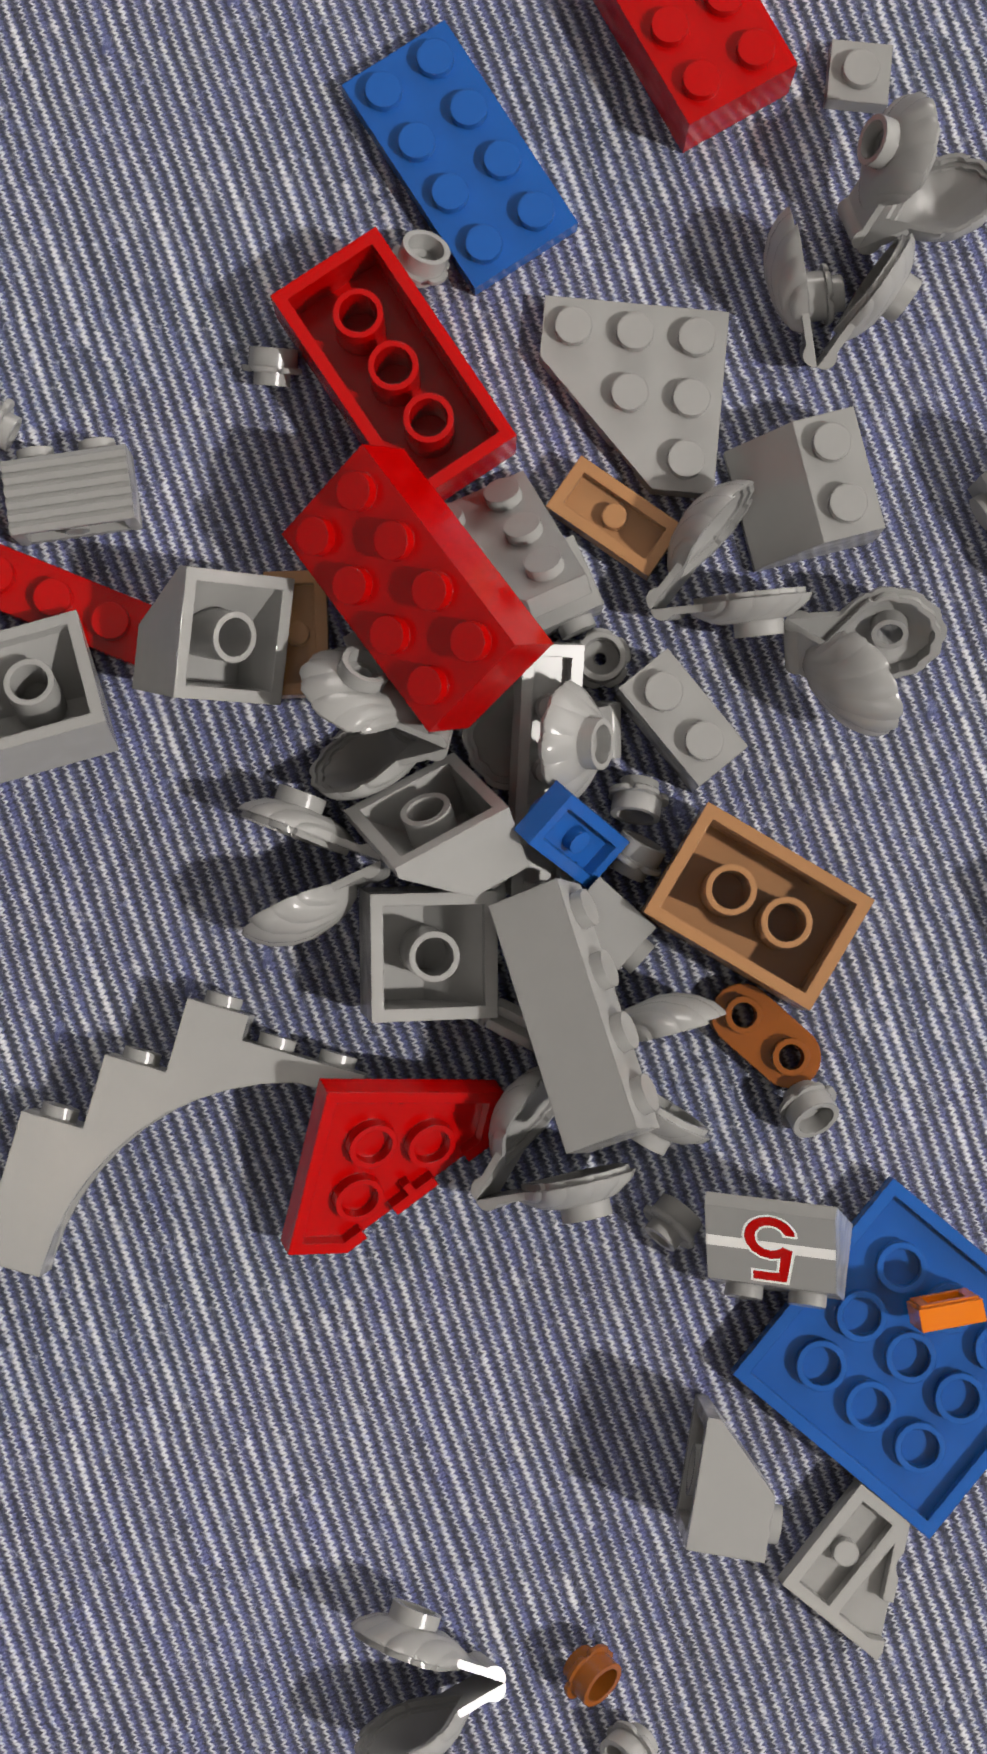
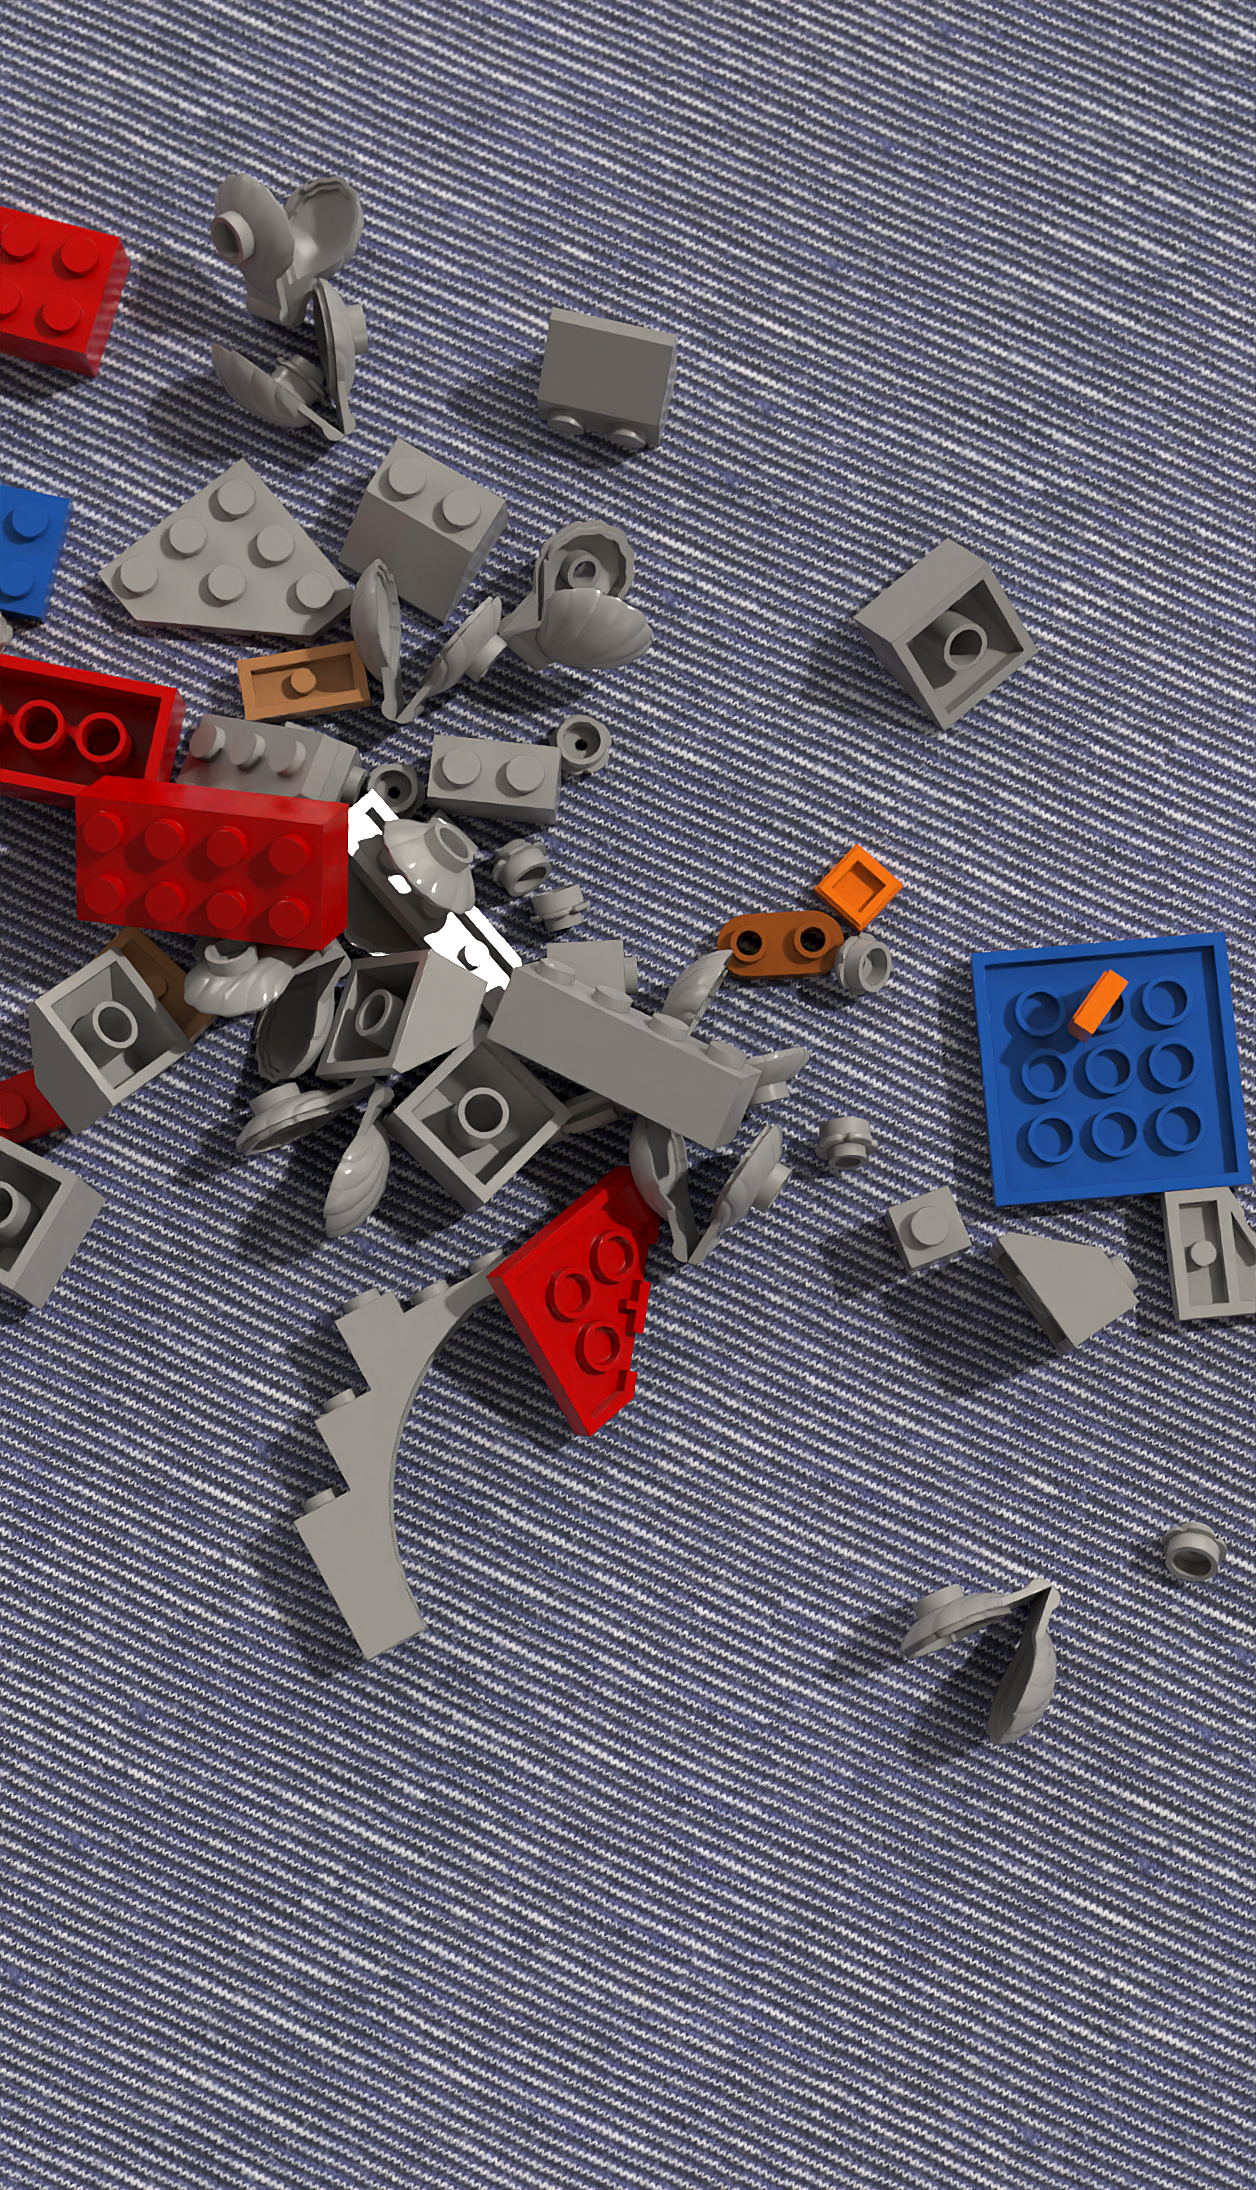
camera: 35 degrees left, 5 degrees down
blue plate [513,780,630,889] -> none
dark orange plate [563,1644,622,1707] -> none
medium nougat brick [640,802,875,1011] -> none
light grey slope [704,1191,853,1309] -> none
light grey plate [823,39,893,114] -> none
none -> light grey plate [550,715,612,775]
none -> orange tile [813,843,904,934]
none -> light grey brick [883,1185,972,1275]

